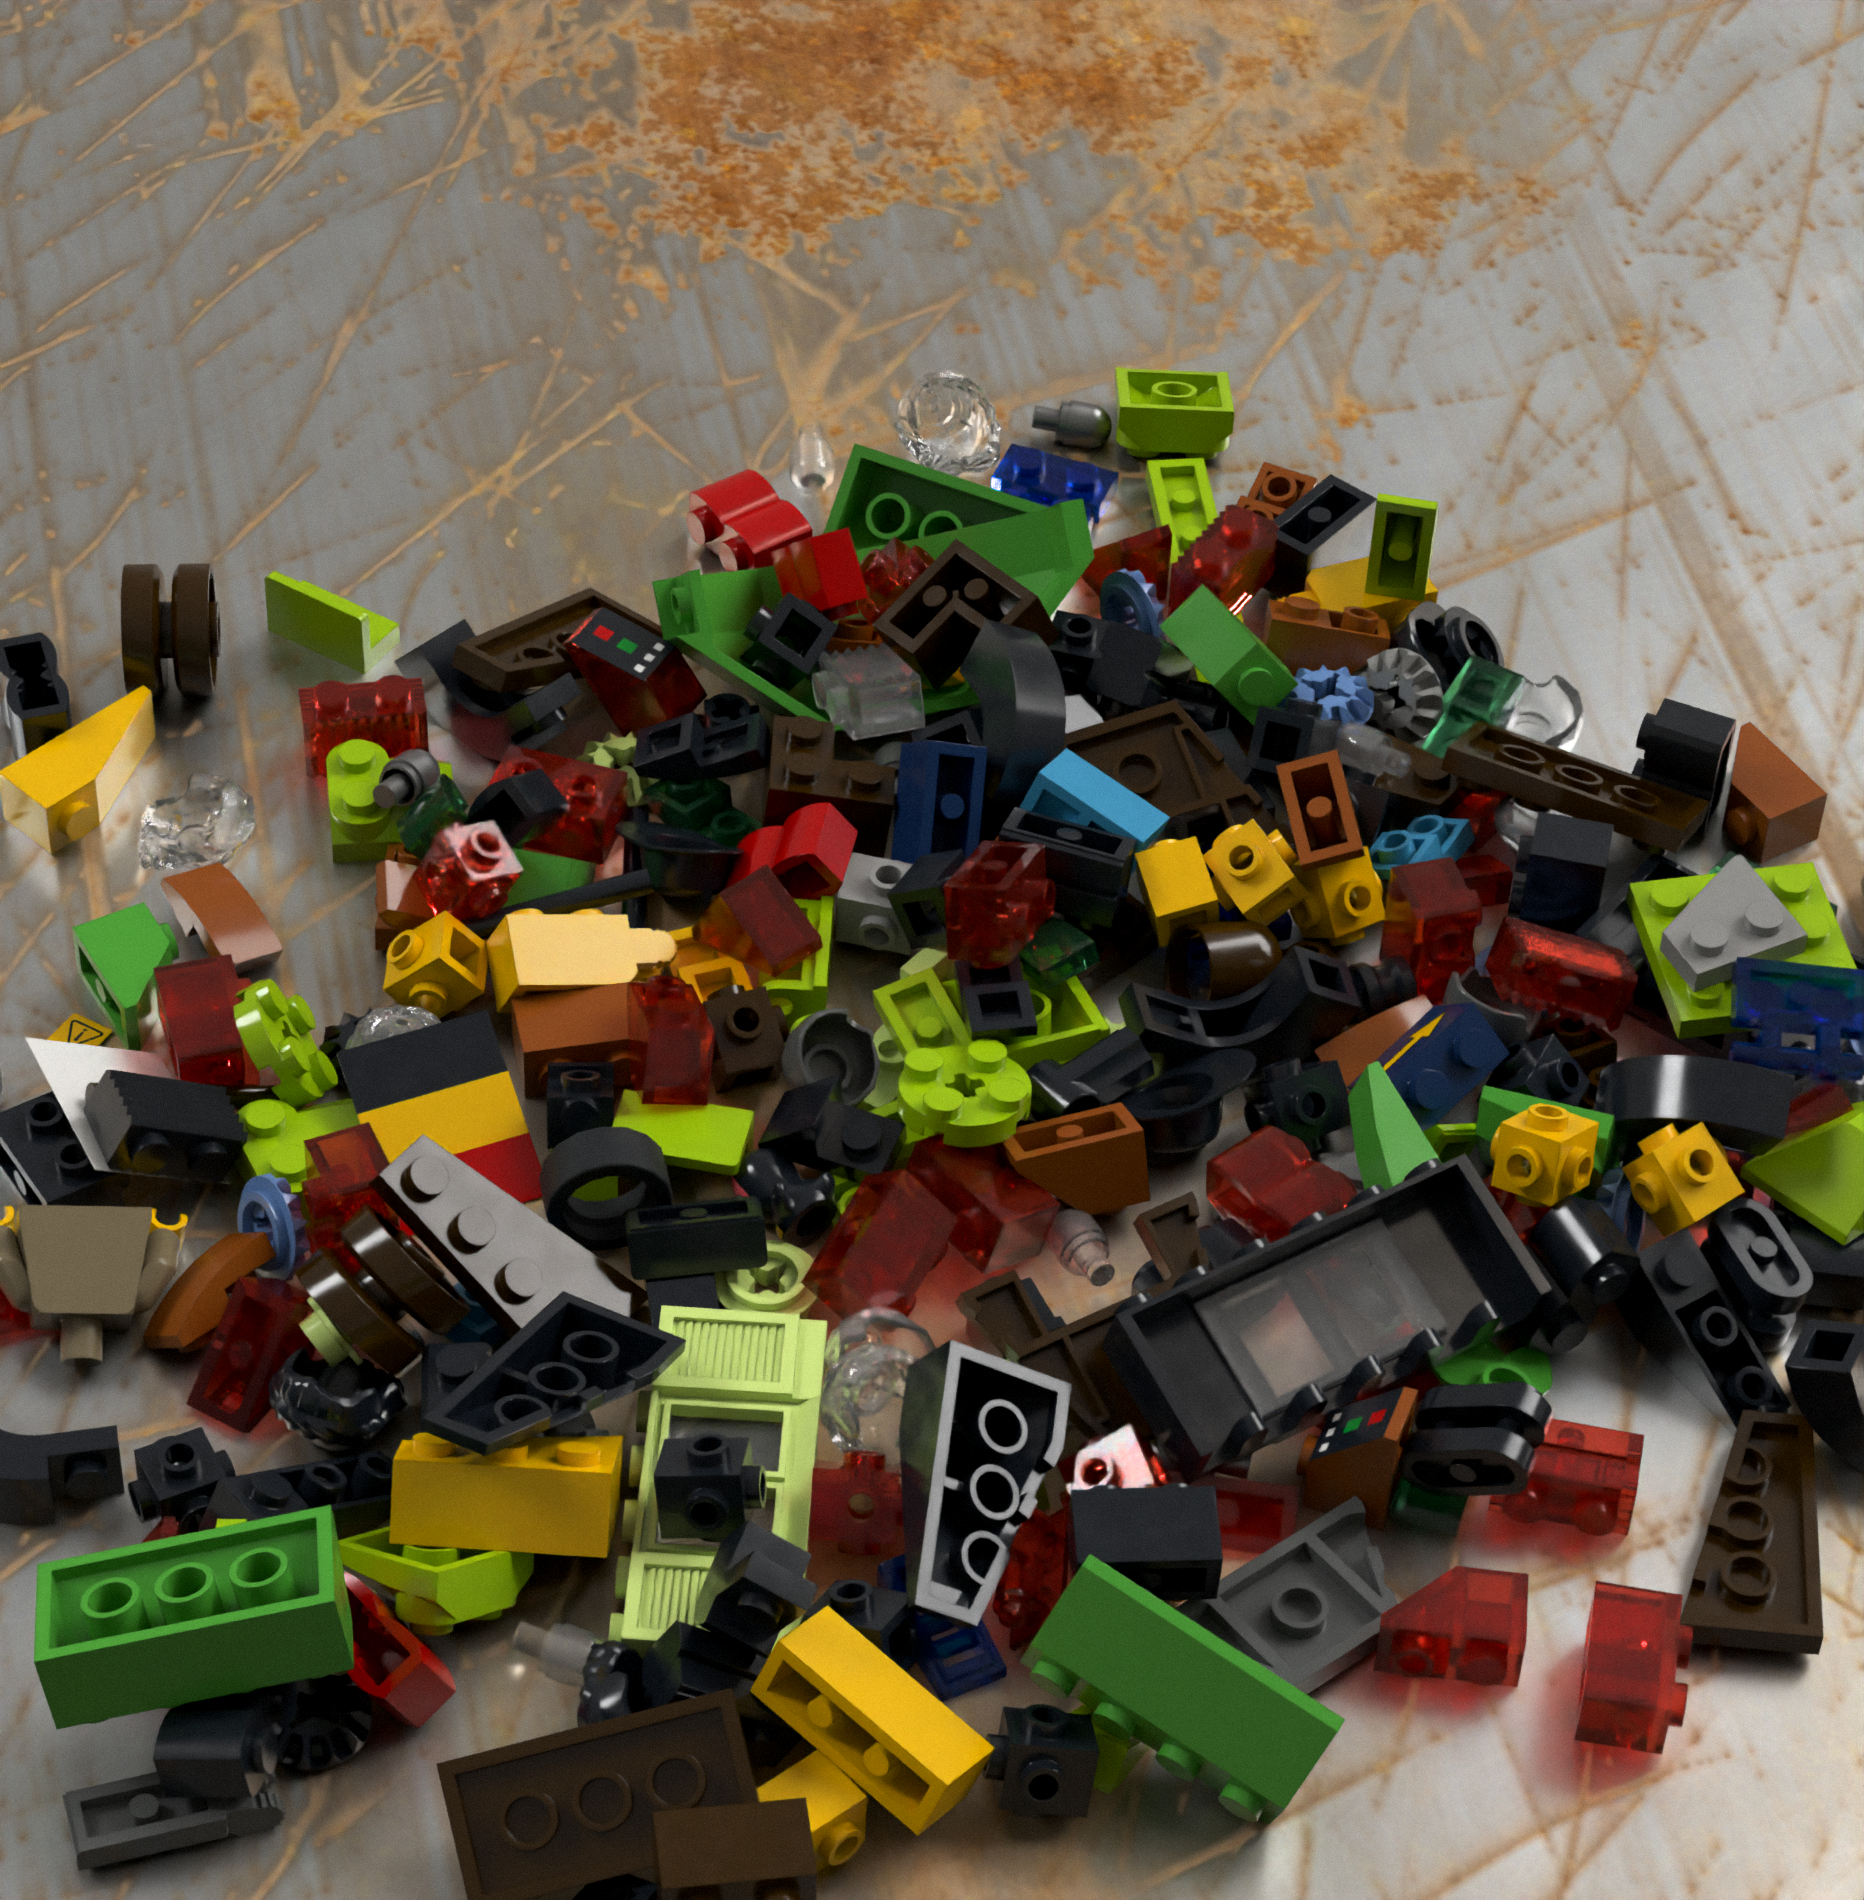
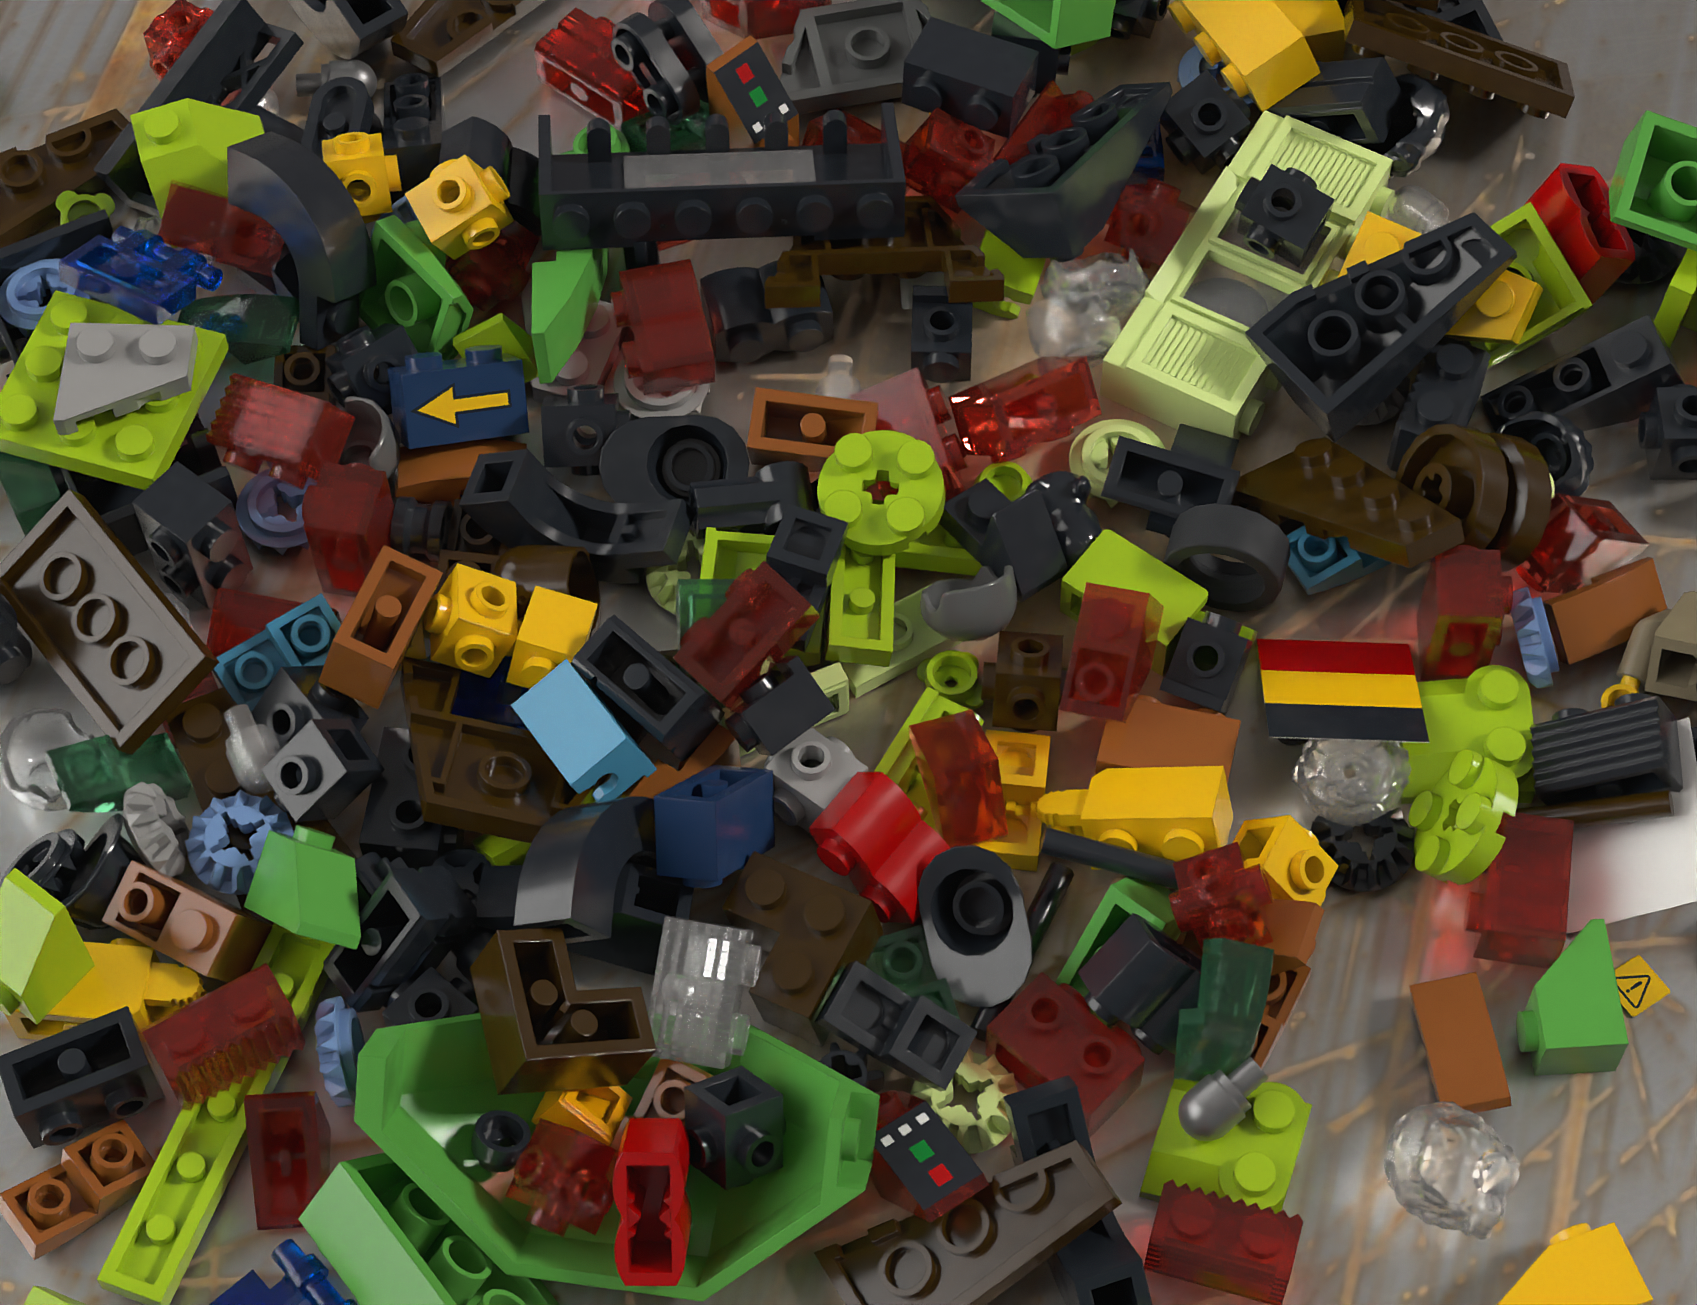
camera: 150 degrees left, 15 degrees up
black brick [694,1520,818,1659] -> none

